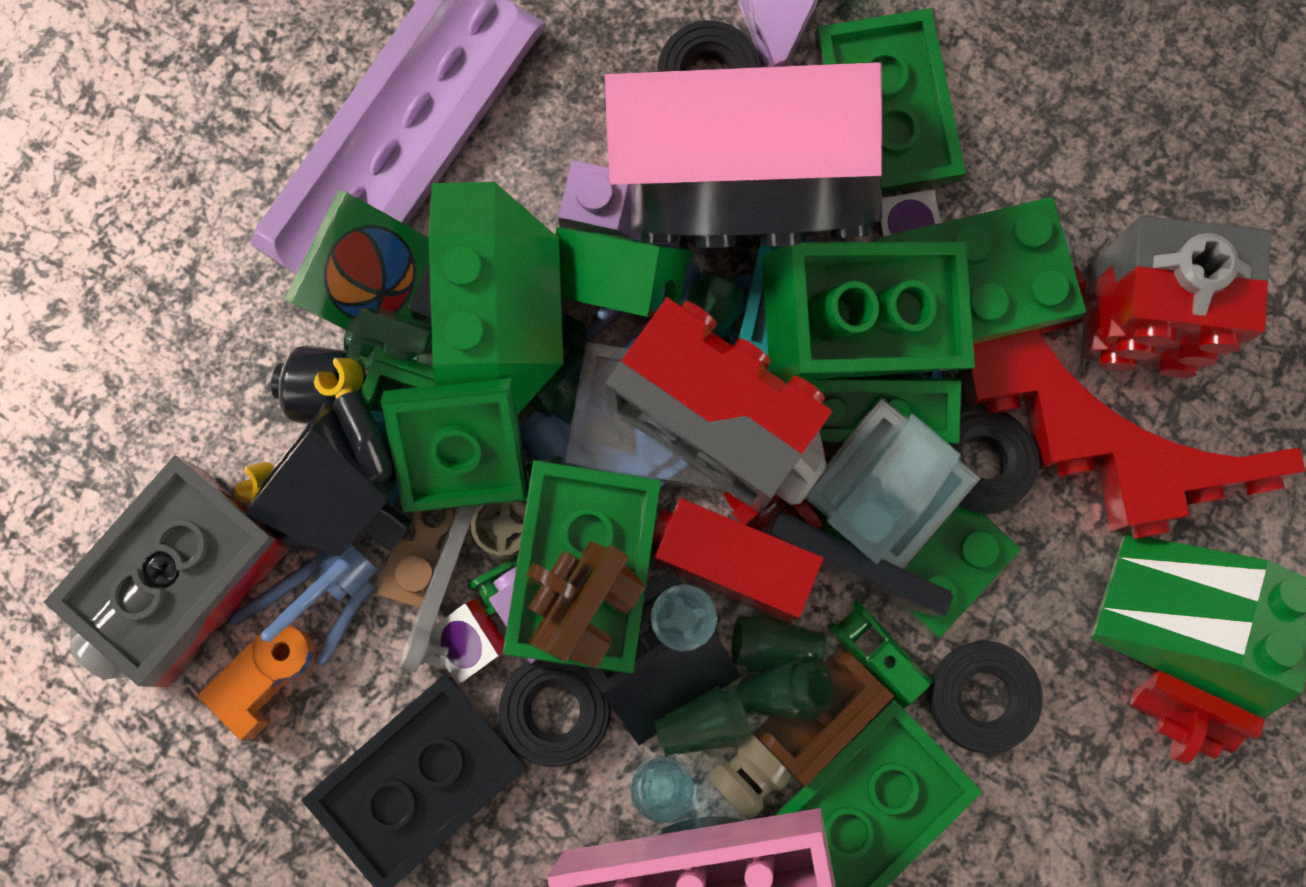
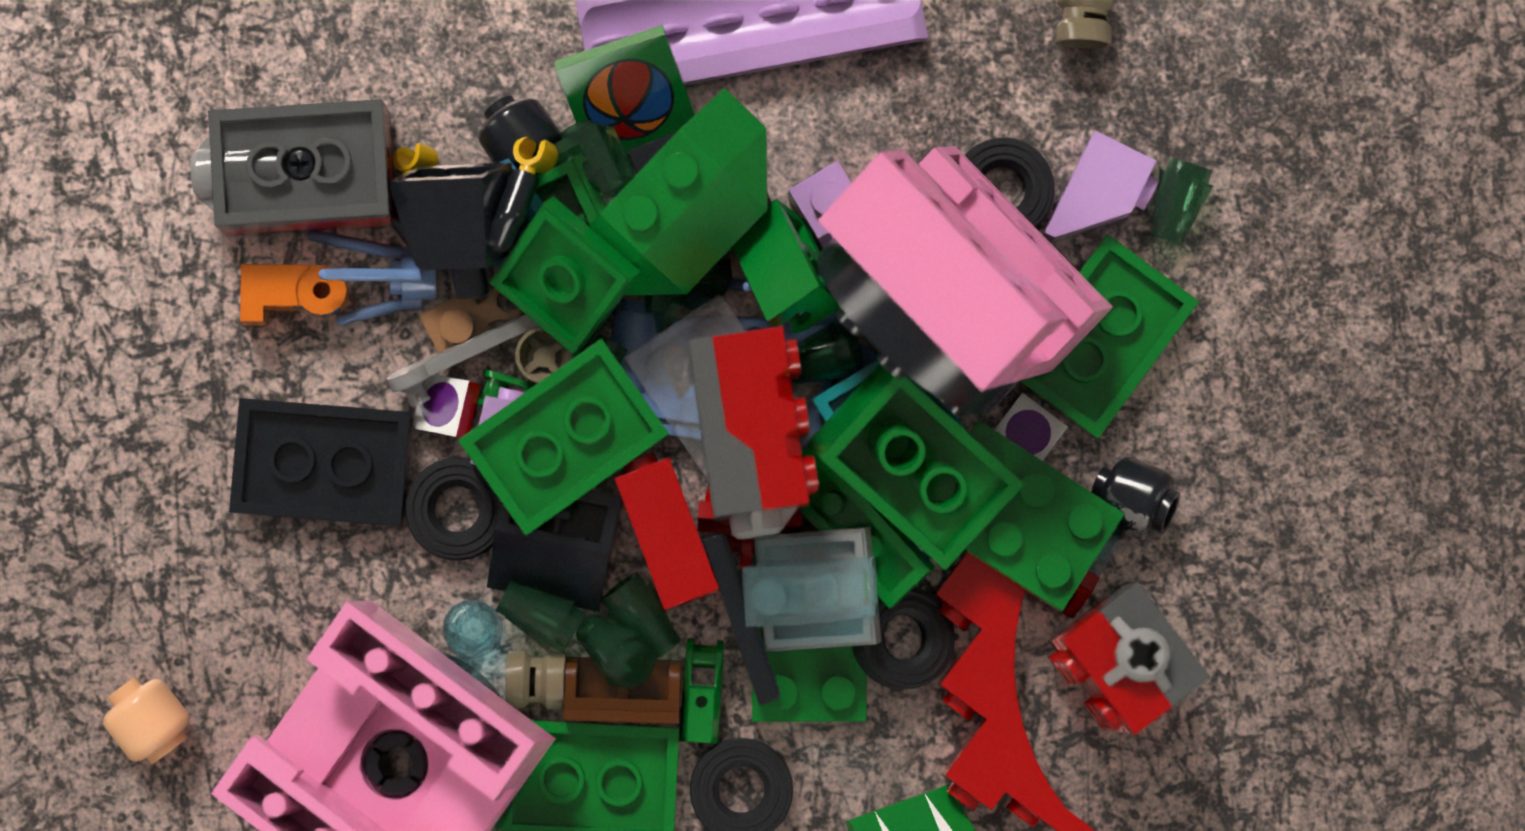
camera: 40 degrees right, 5 degrees up
reddish brown hips [526,541,645,668] -> none
clear light blue wheel [651,584,717,652] -> none
none -> black head [1091,457,1180,540]

